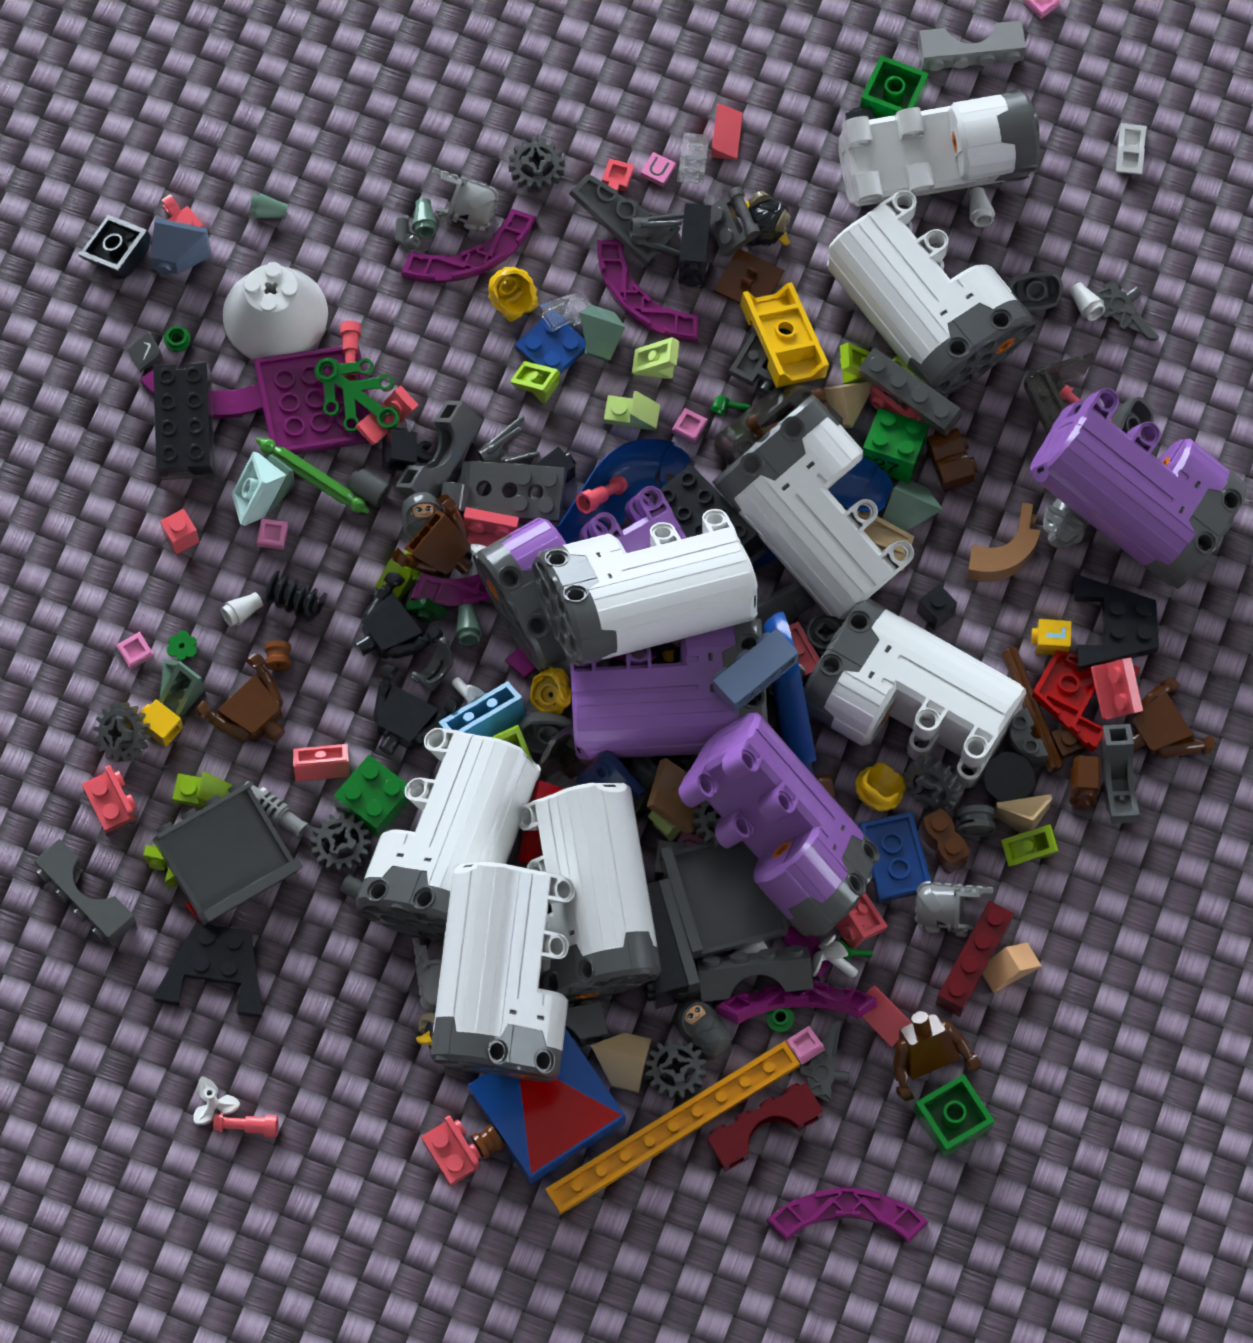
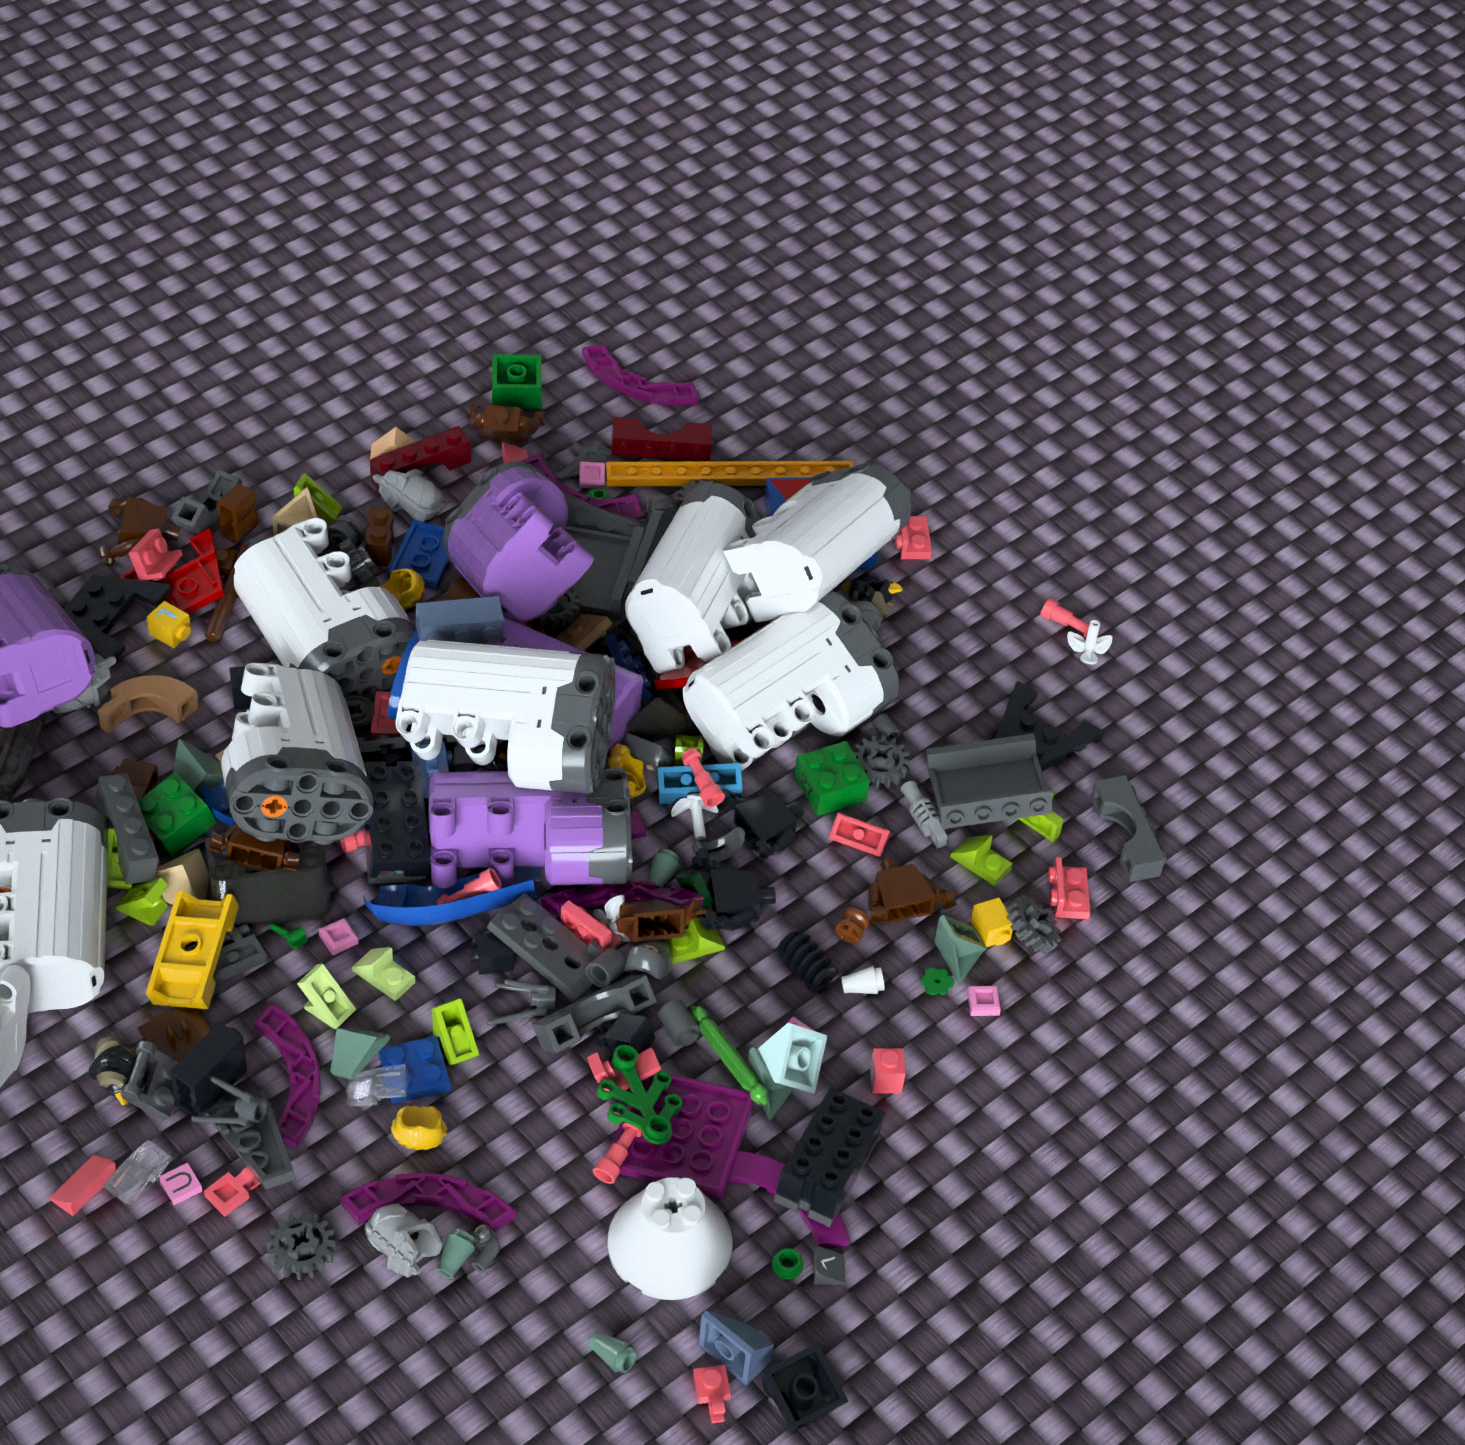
camera: 155 degrees left, 20 degrees down
none -> coral piece [682,748,725,807]

